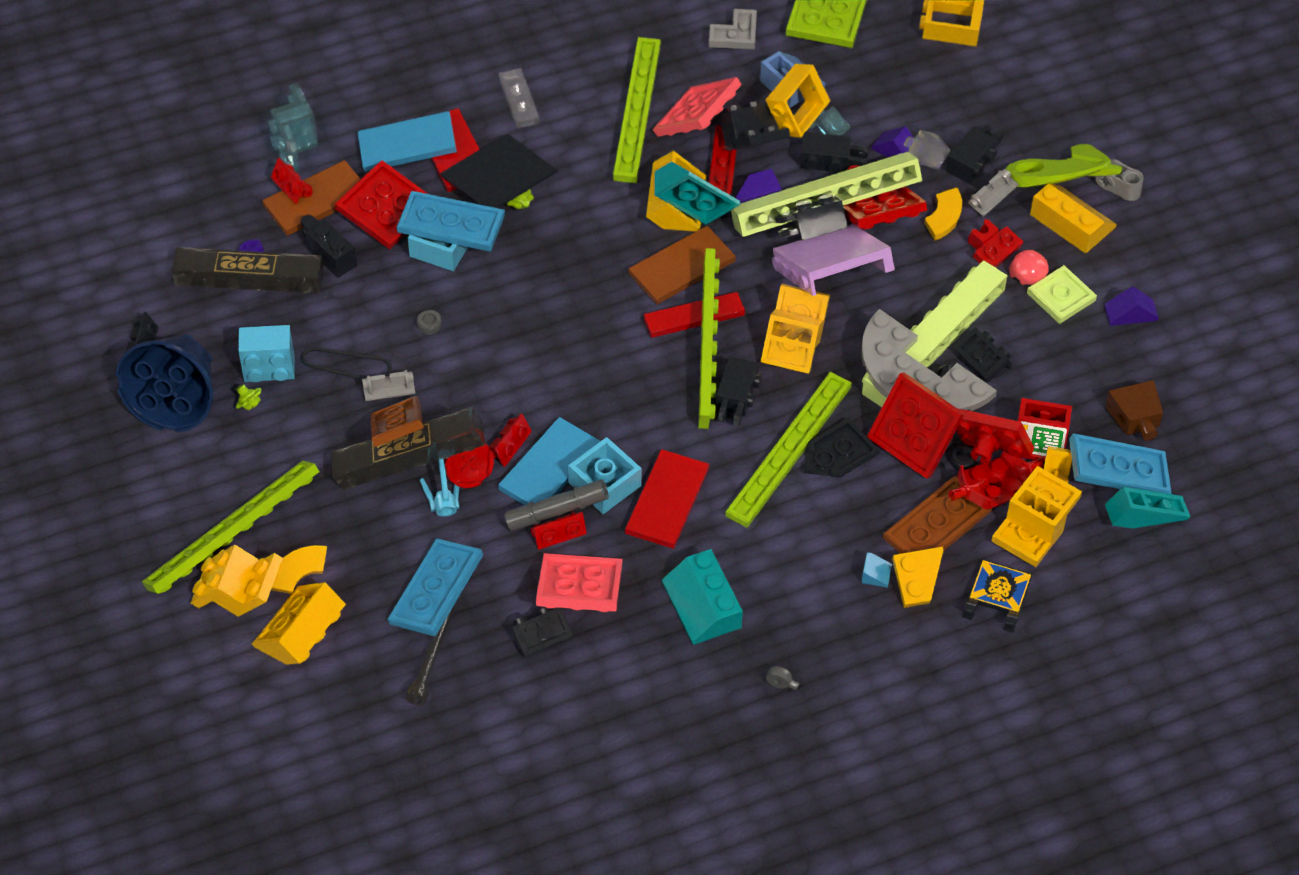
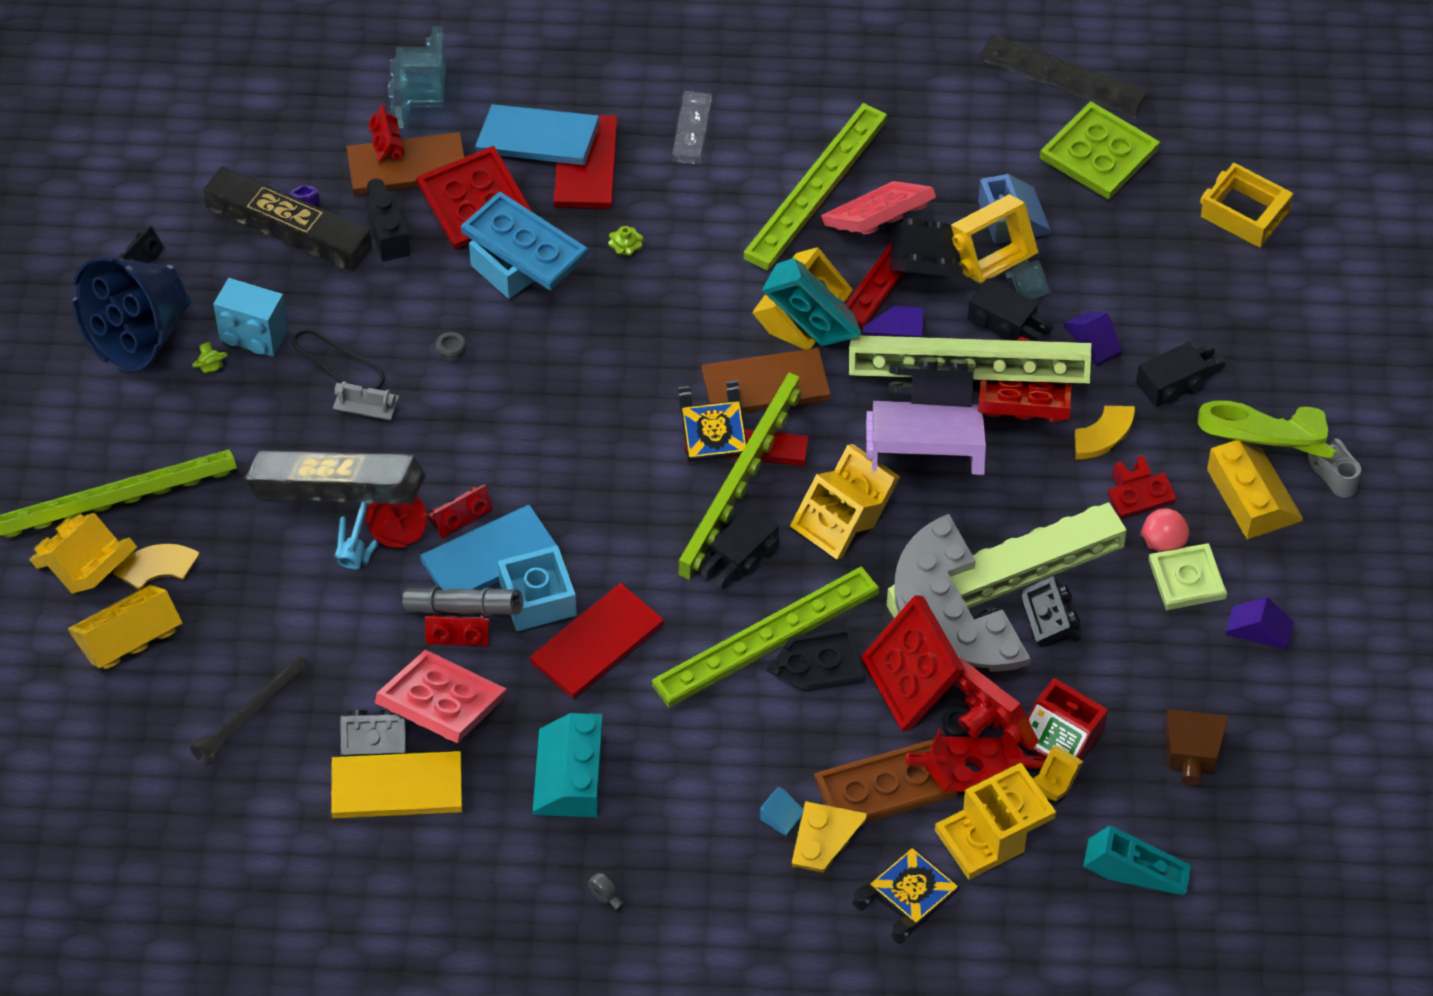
camera: 25 degrees right, 0 degrees up
dark orange tile [370,396,424,447] -> none
dark azure tile [388,538,483,636] -> none
black piece [440,133,557,208] -> none
light grey plate [709,9,757,49] -> none
clear brick [903,130,950,170] -> none
light grey hinge [968,169,1018,217] -> none
dark azure tile [1069,433,1172,494] -> none
none -> yellow tile [331,751,462,819]
none -> flag [678,380,747,462]

